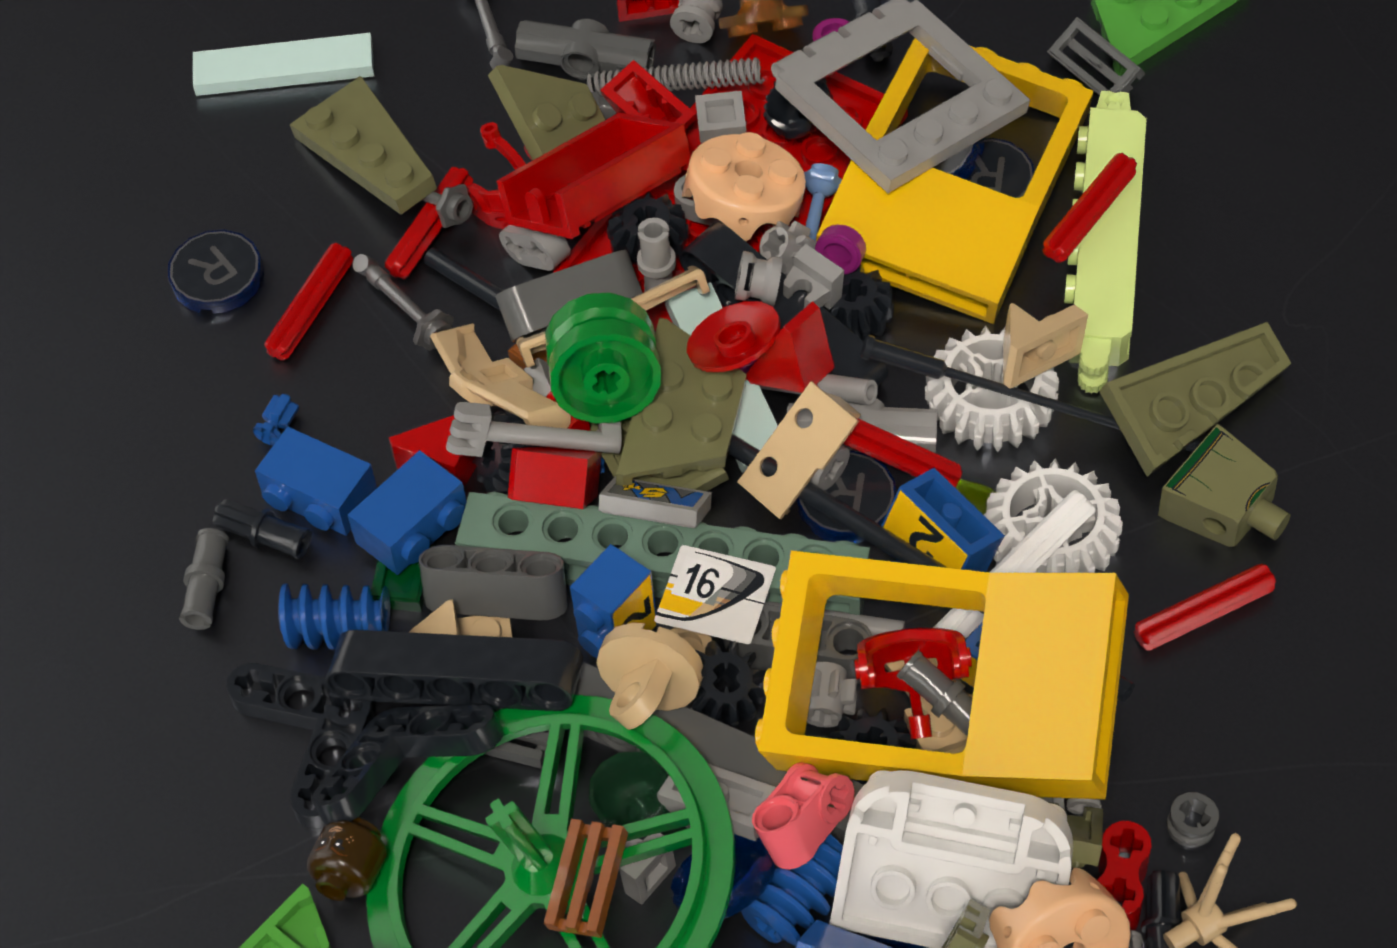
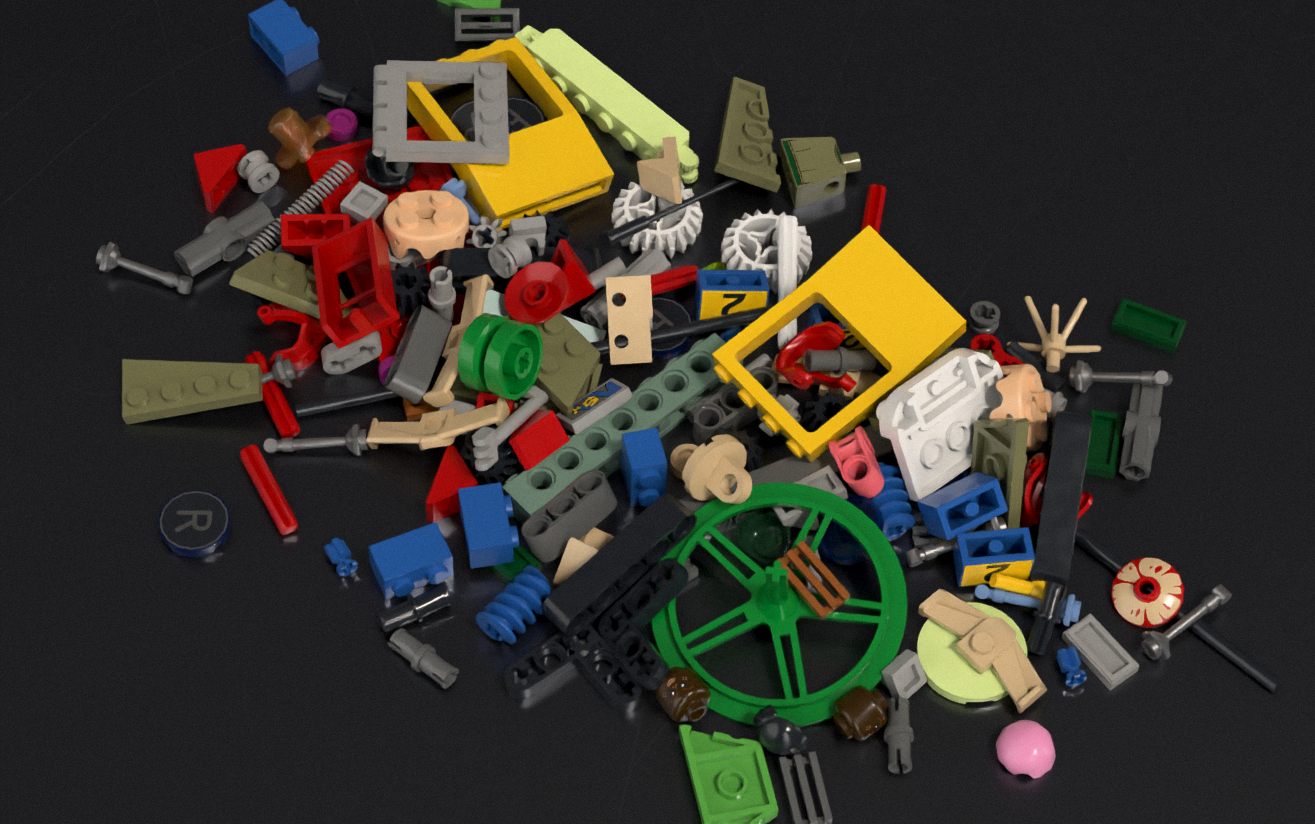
camera: 60 degrees left, 0 degrees up
light aqua tile [193,33,374,96] -> none
sticker [654,545,776,644] -> none
magenta tile [815,224,866,274] -> none
red axle [1043,153,1137,263] -> none

